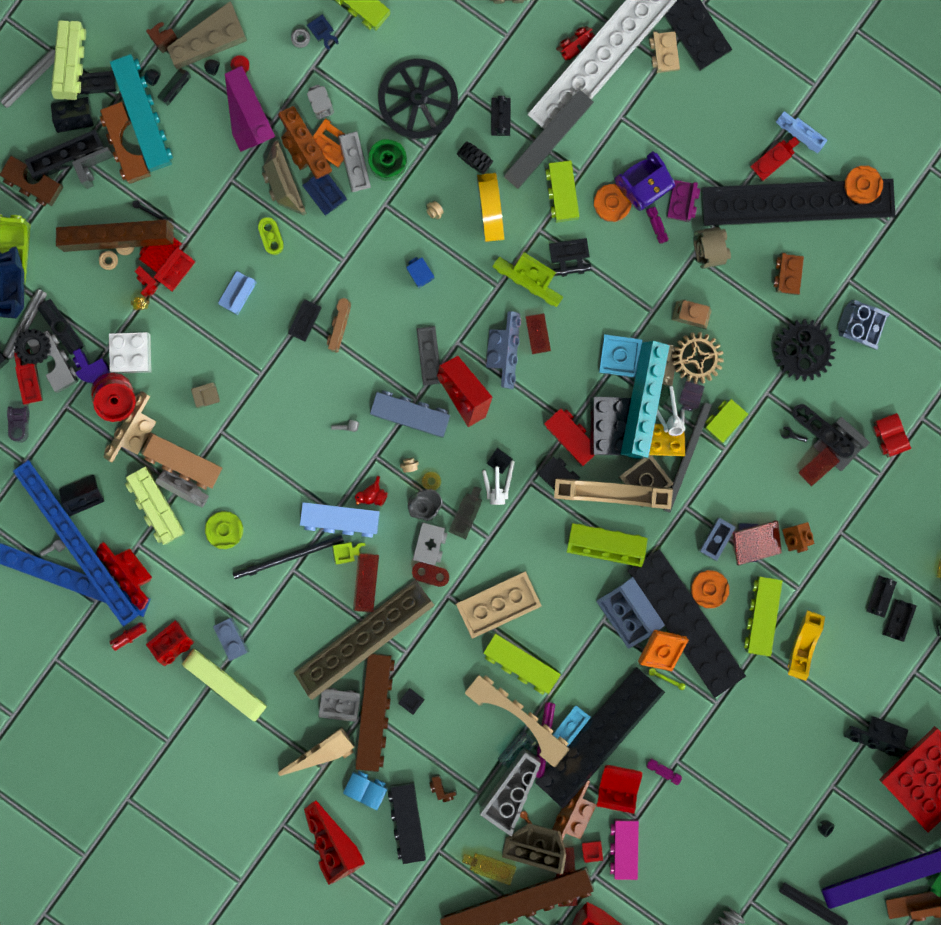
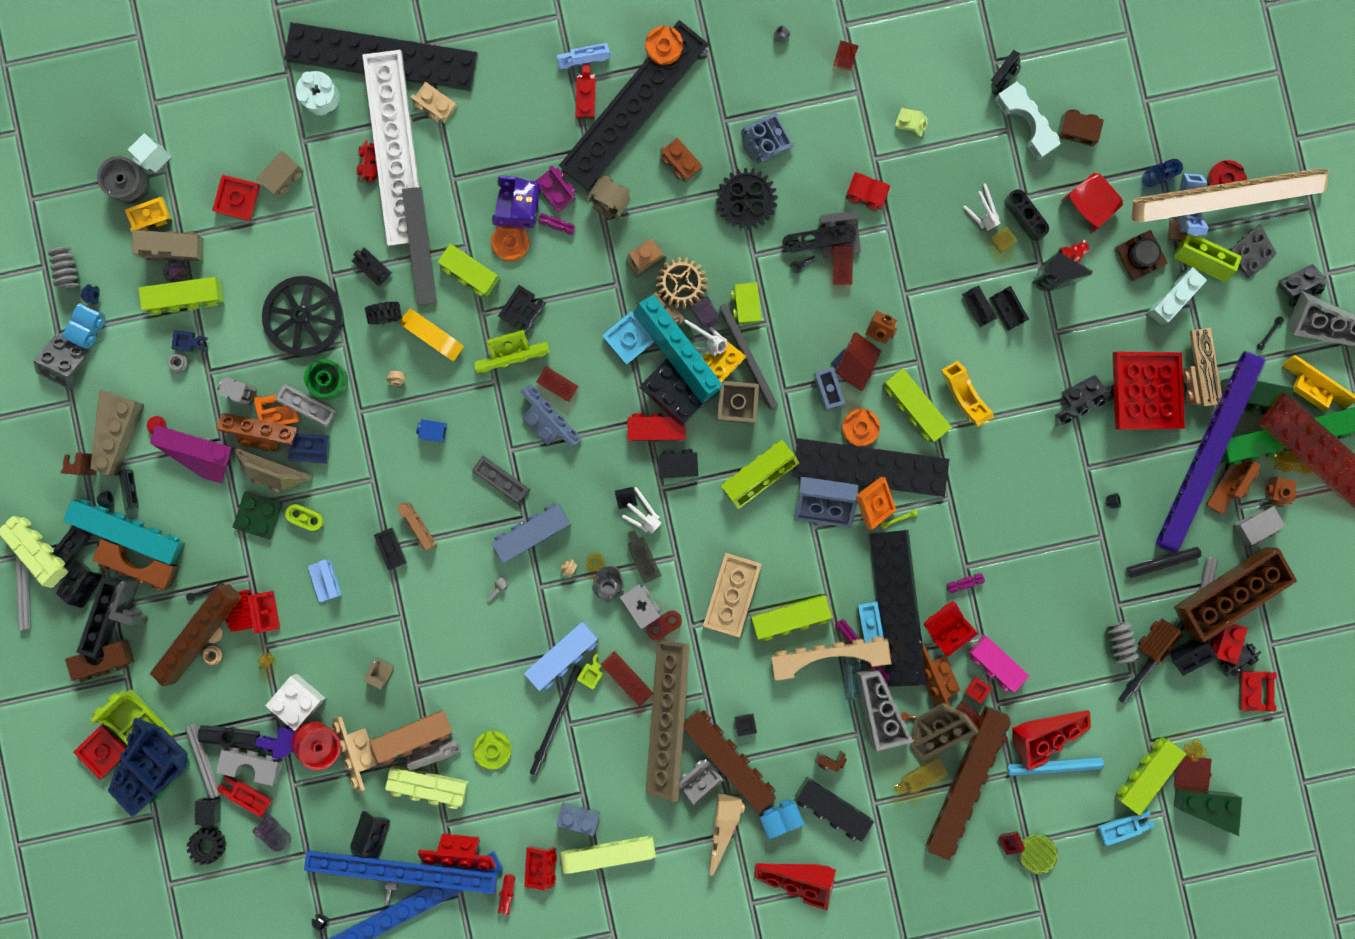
camera: 50 degrees left, 0 degrees up
black tyre [14,329,51,364] -> none
red bracket [134,266,159,297] -> none
black hinge [204,59,220,76] -> none
red animal [355,476,388,507] -> none
red wedge [437,356,493,427] -> none
tan arch [554,478,673,509] -> none
none -> dark green plate [232,491,283,540]

